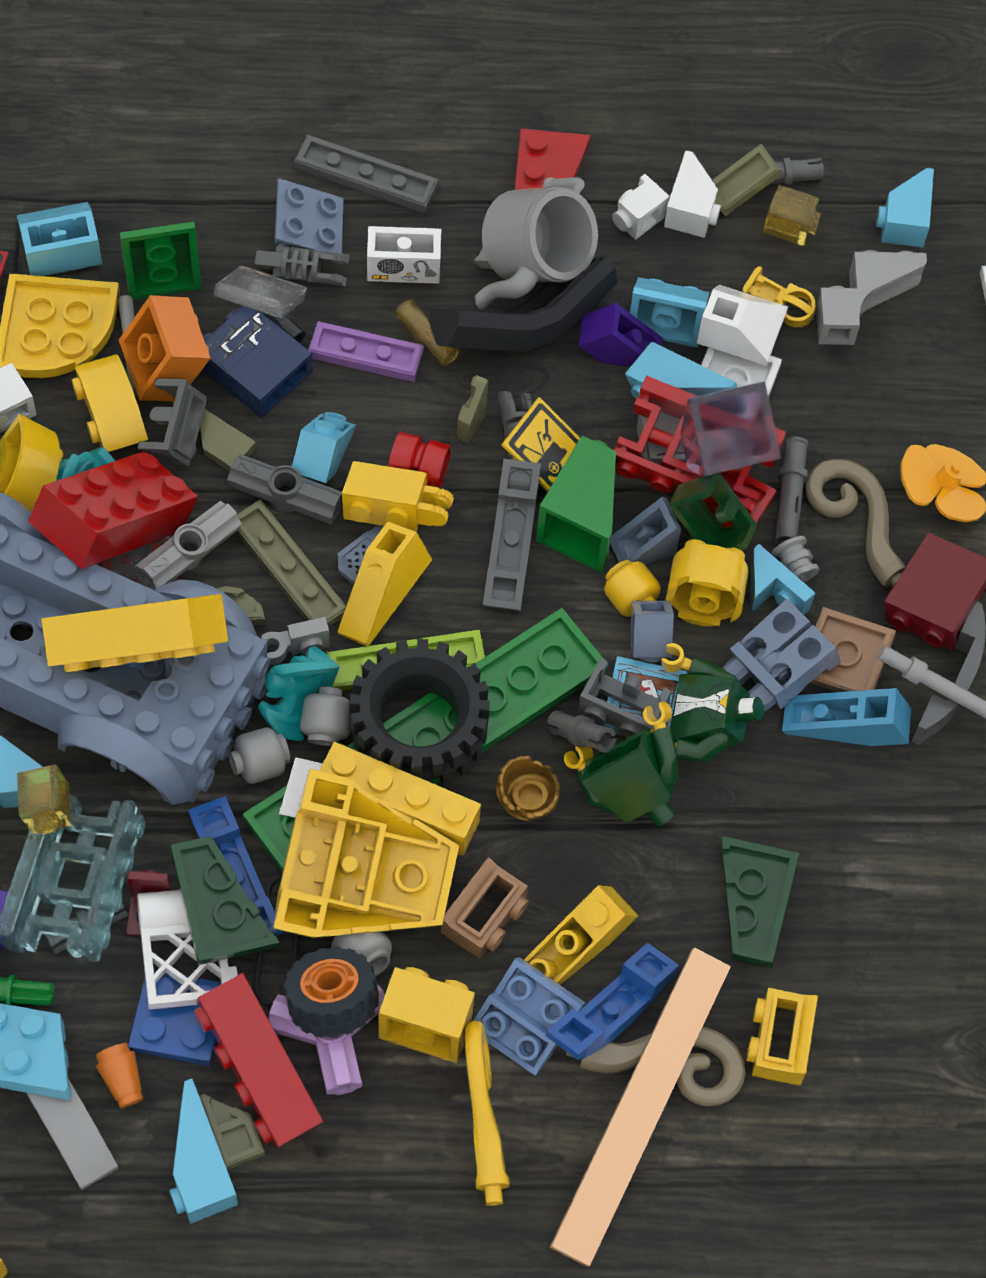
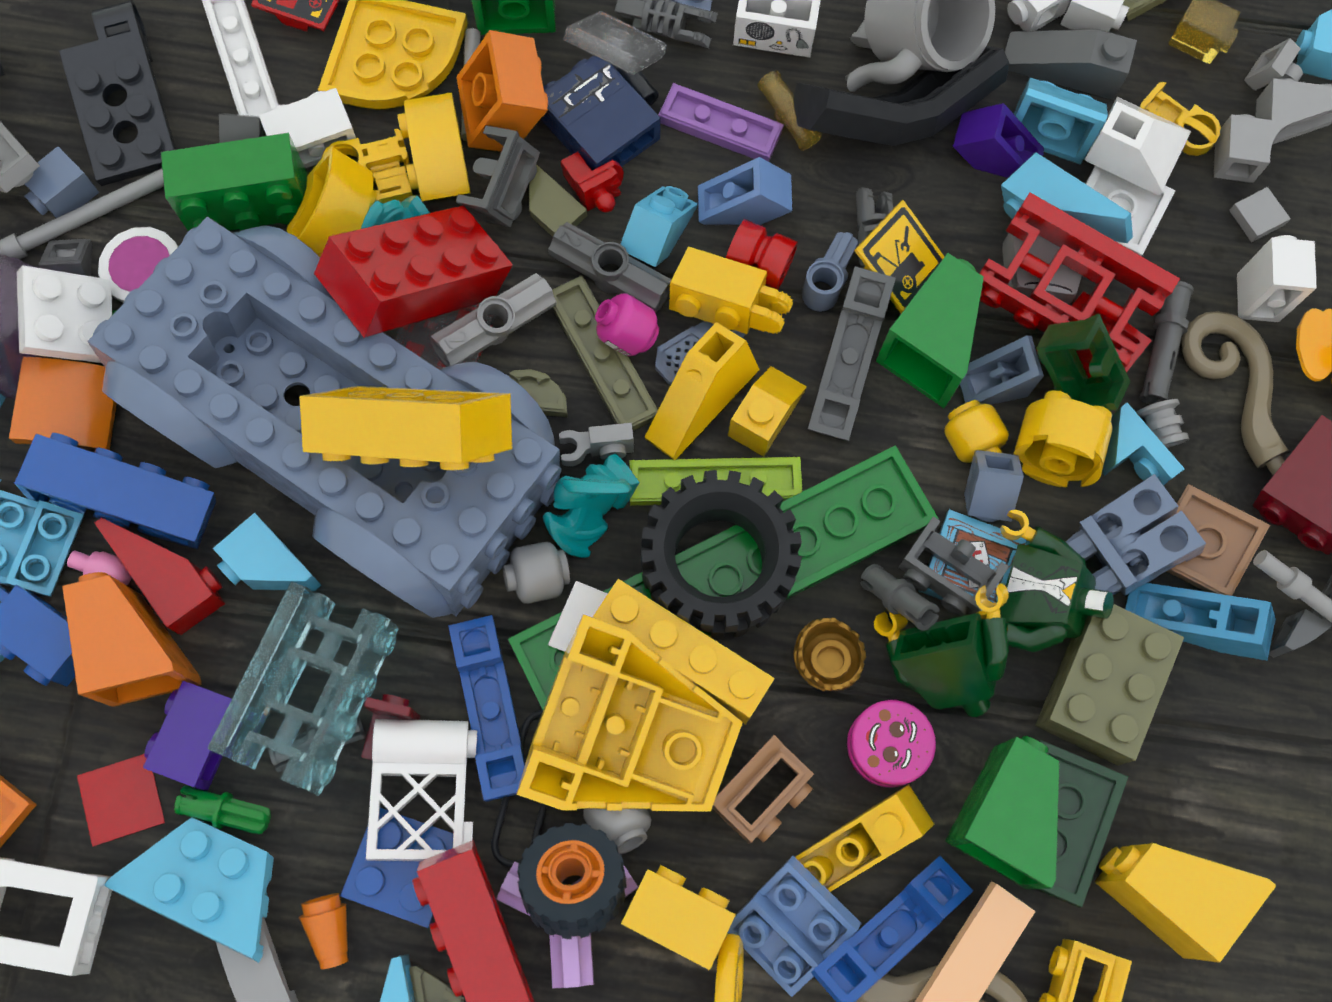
camera: 10 degrees right, 10 degrees up
clear yellow brick [17,764,71,834] -> none
dark green wing [170,836,280,965] -> none
light grey head [300,687,350,746] -> none
olive tile [457,375,488,444] -> none
clear purple slope [680,381,781,476] -> none
none -> yellow piece [322,129,413,203]
none -> red piece [560,152,624,213]
none -> dark pink head [595,293,659,356]
none -> medium blue slope [698,157,792,225]
none -> yellow slope [728,366,807,457]
none -> sand blue axle [802,232,858,311]
none -> dark pink head [847,700,936,788]
none -> green slope [945,736,1059,889]
none -> dark grey slope [1004,29,1137,100]
none -> olive brick [1035,604,1184,766]
none -> yellow slope [1095,843,1276,962]
none -> light grey tile [1229,187,1290,242]
none -> white brick [1237,235,1317,322]
none -> light grey tile [1244,38,1303,91]

